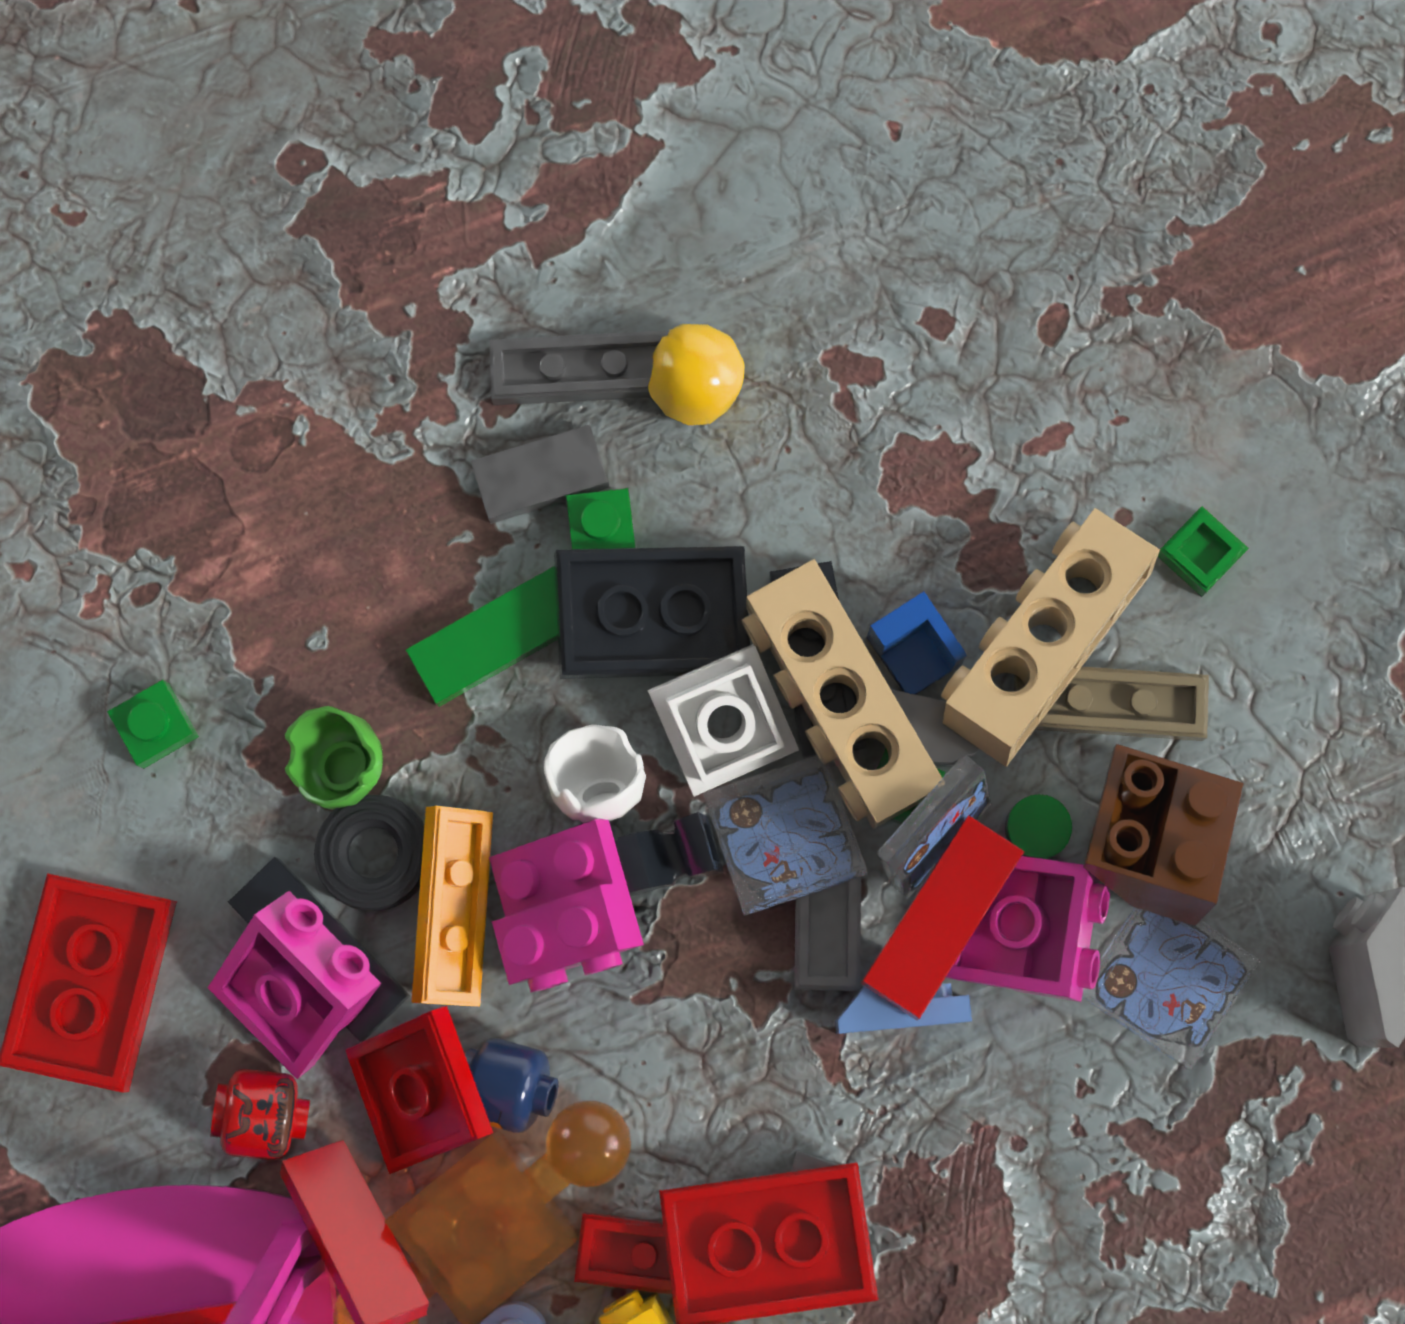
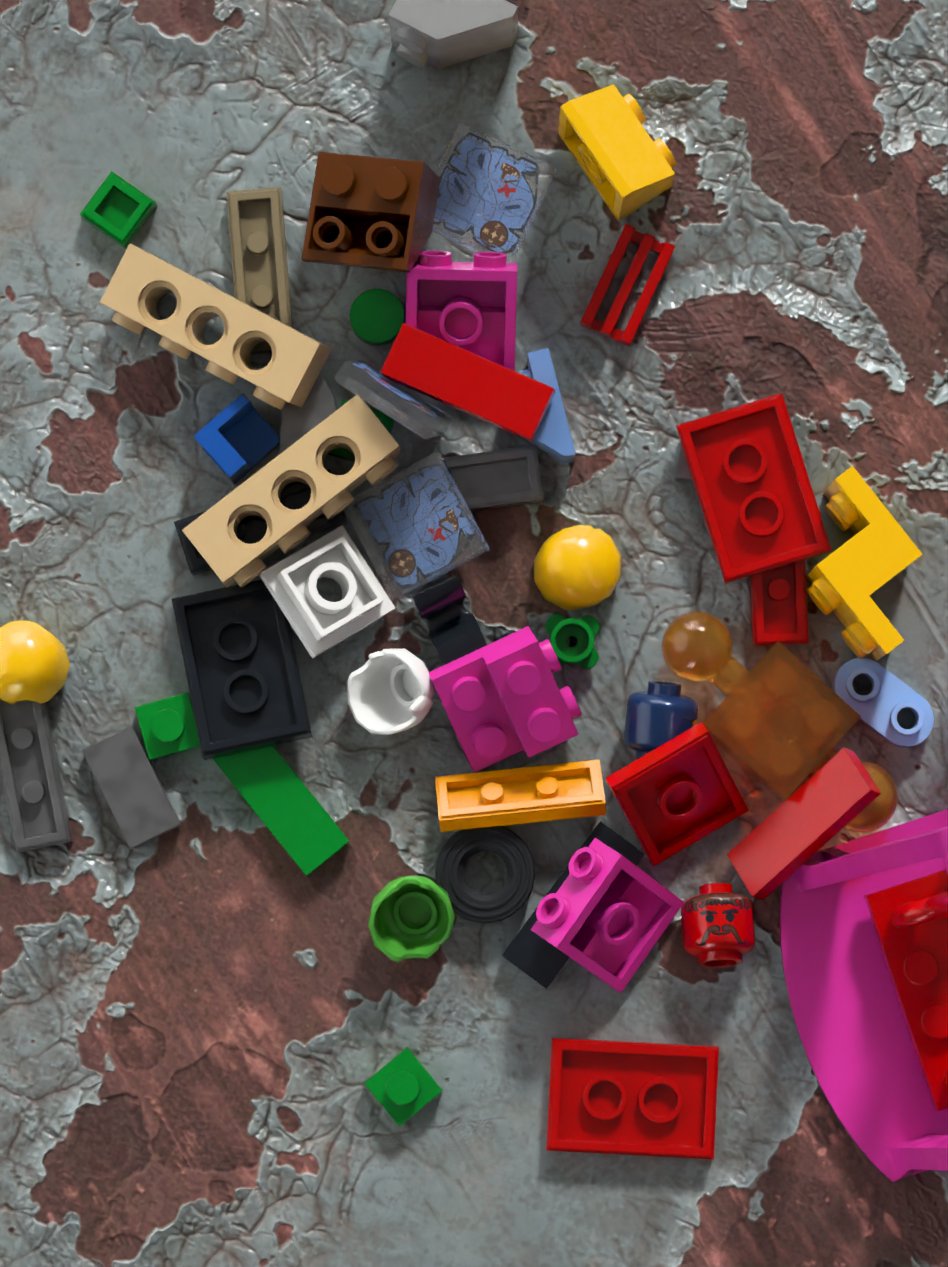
camera: 100 degrees left, 5 degrees up
none -> yellow hair [533,525,622,611]
none -> green plate [545,614,600,669]
none -> yellow slope [558,84,677,222]
none -> red tile [580,224,675,347]

